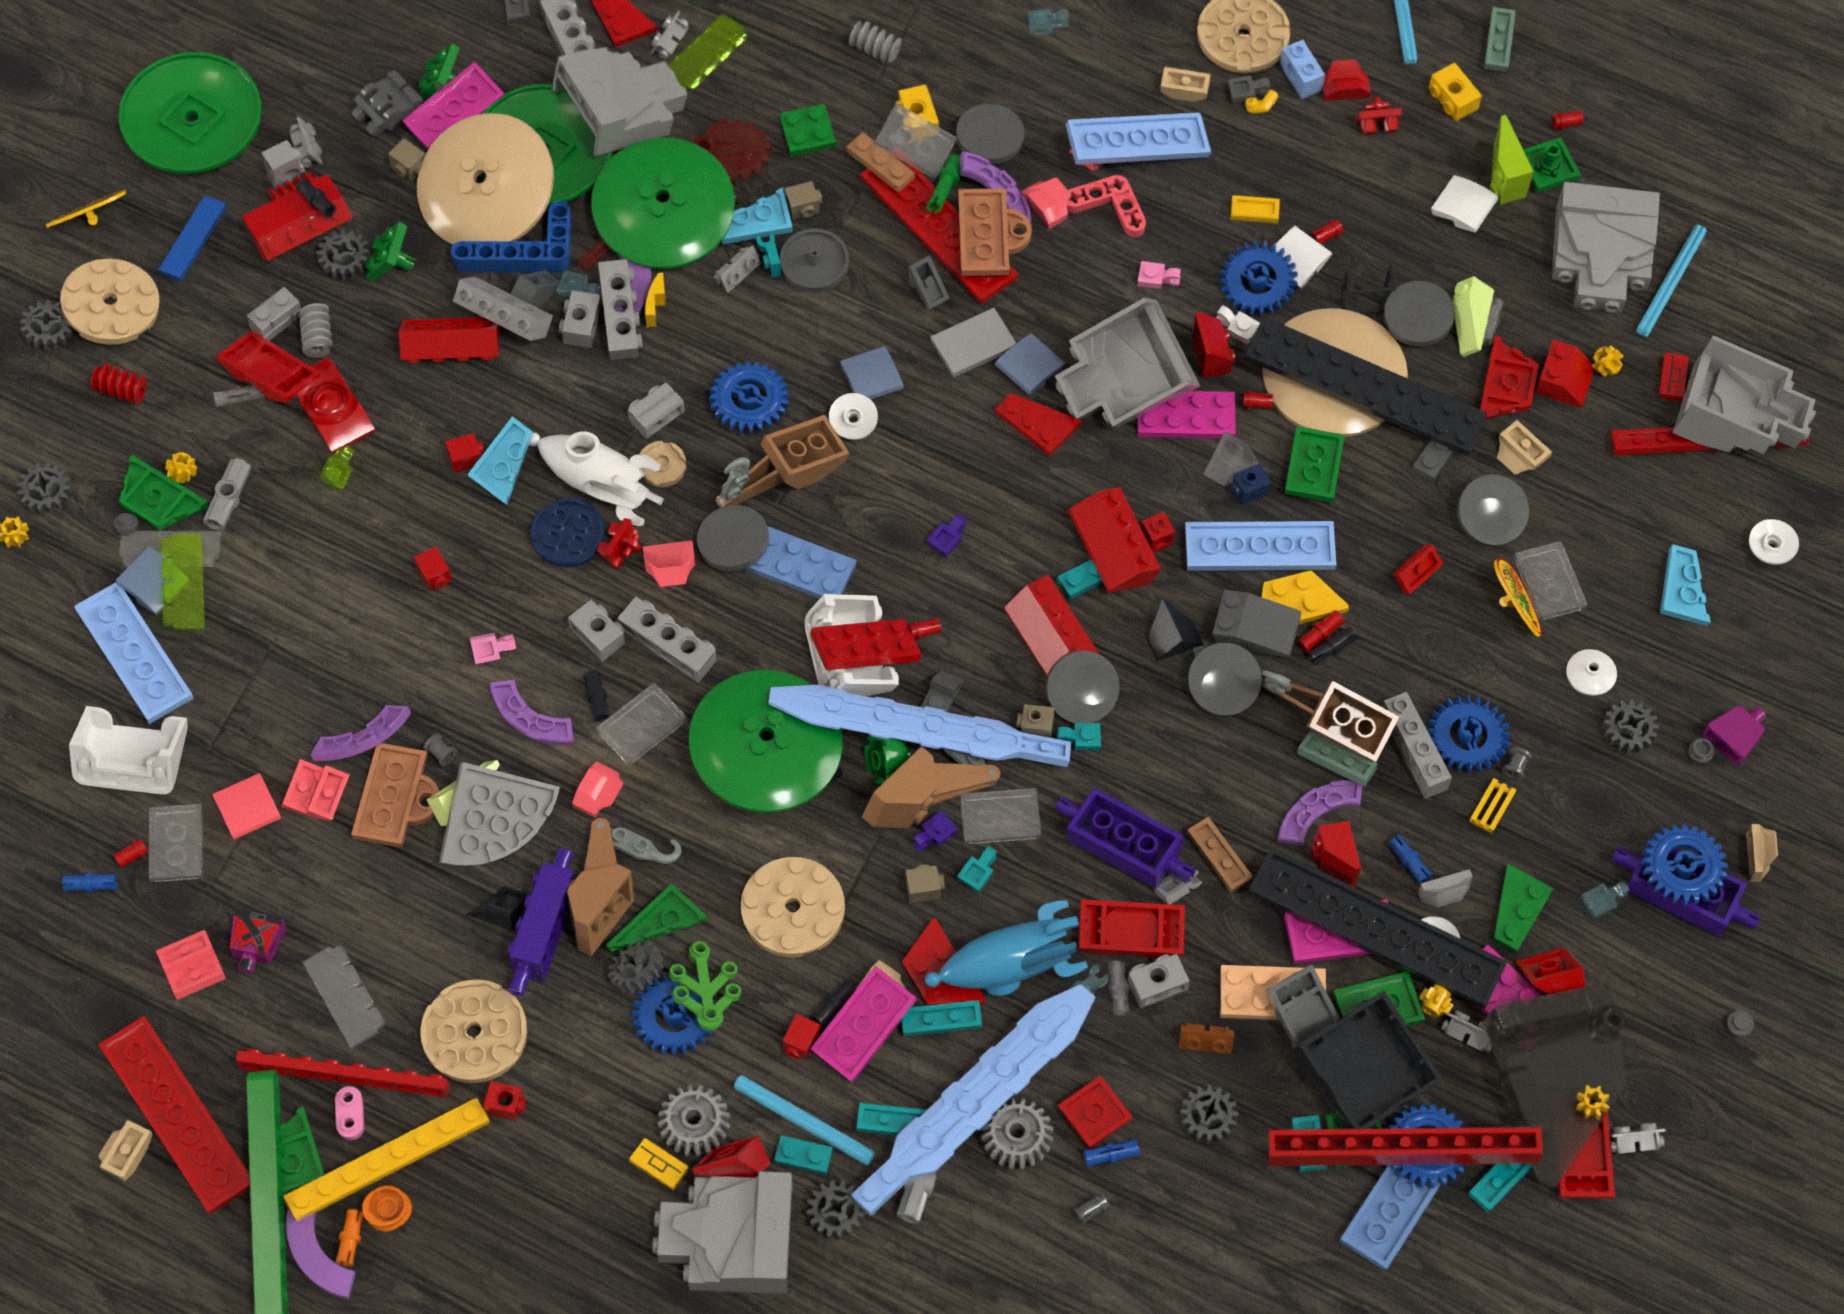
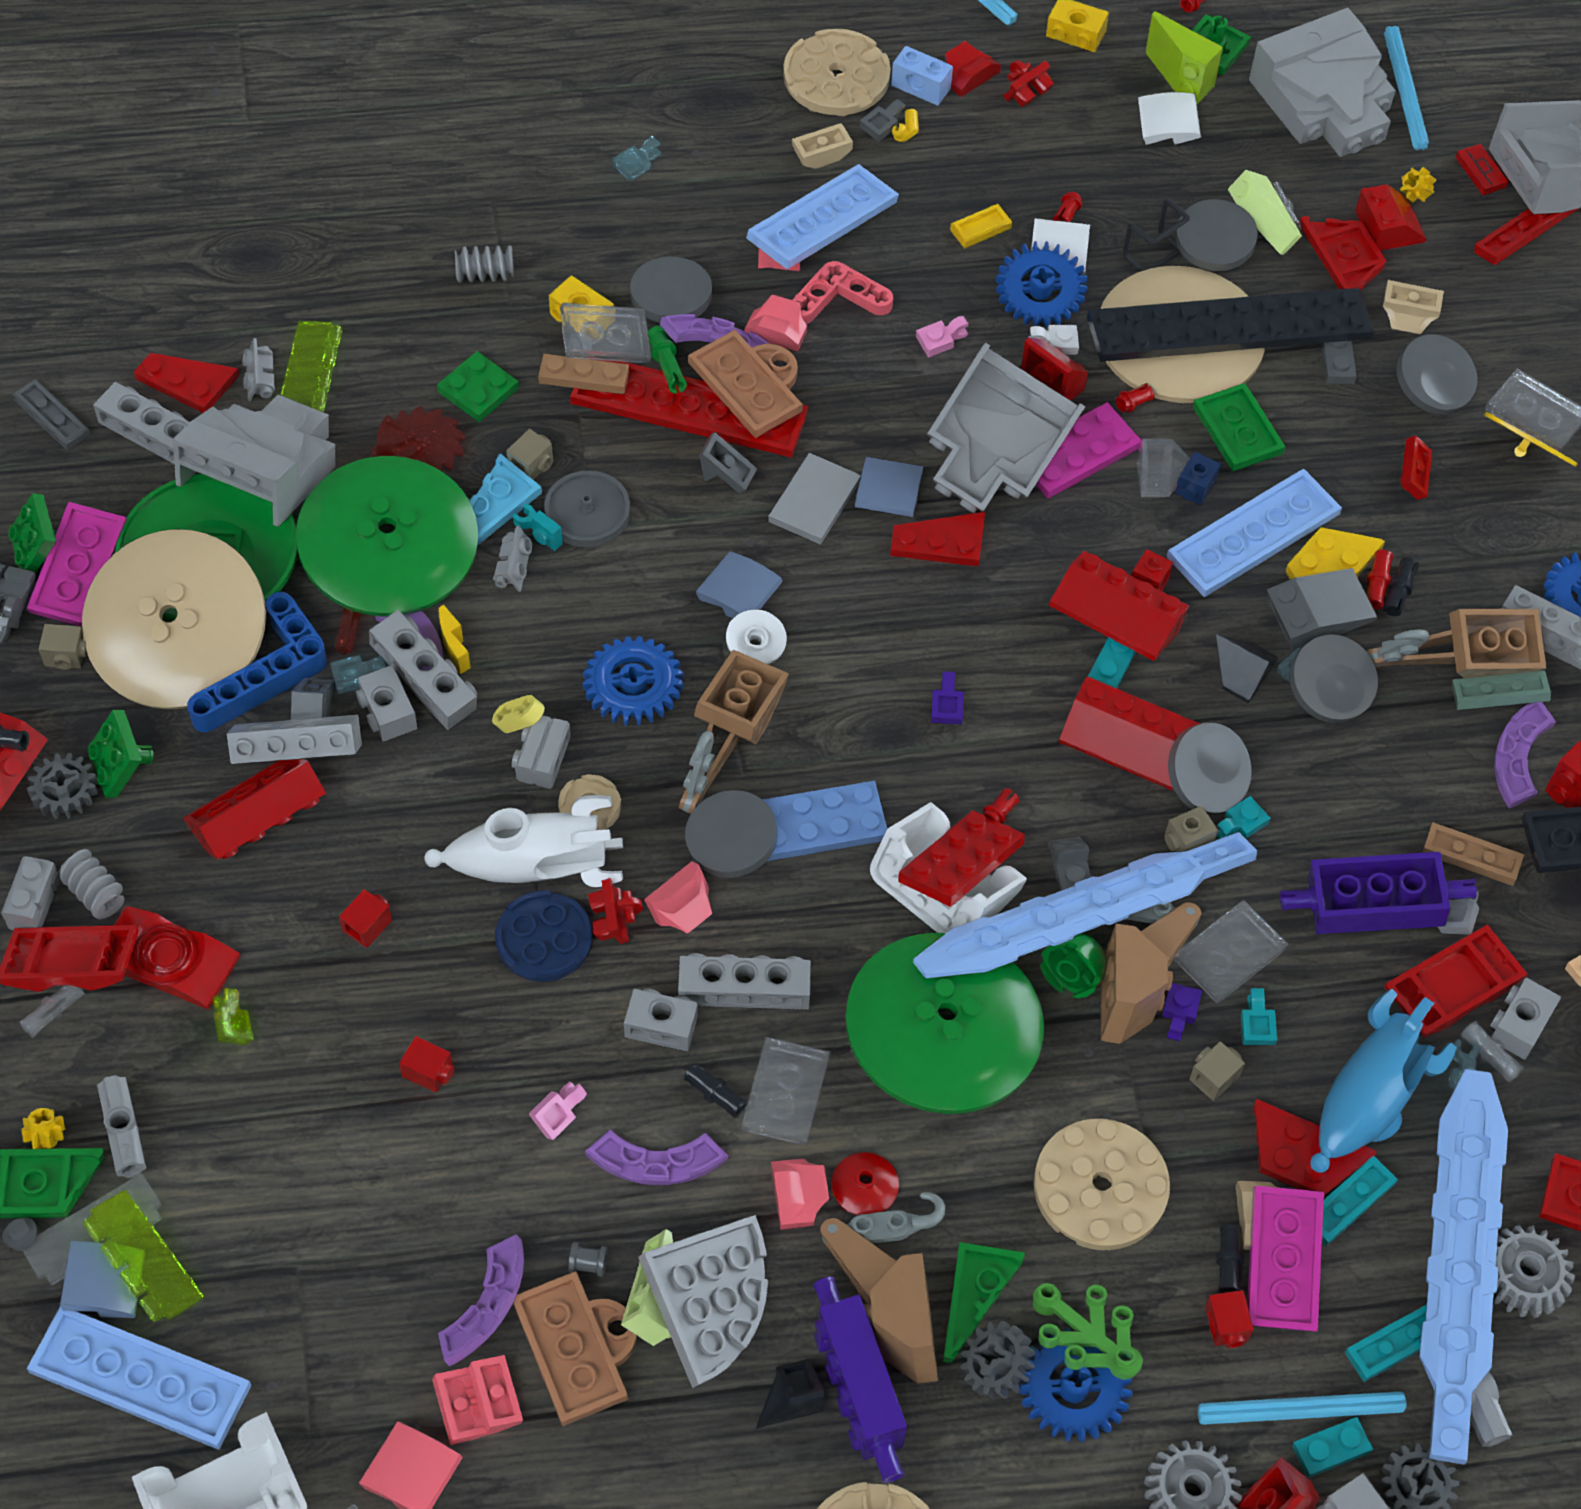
camera: 35 degrees left, 5 degrees down
medium azure wing [467,416,533,505] -> none
none -> light yellow beam [492,695,544,733]
none -> red dish [831,1152,899,1216]

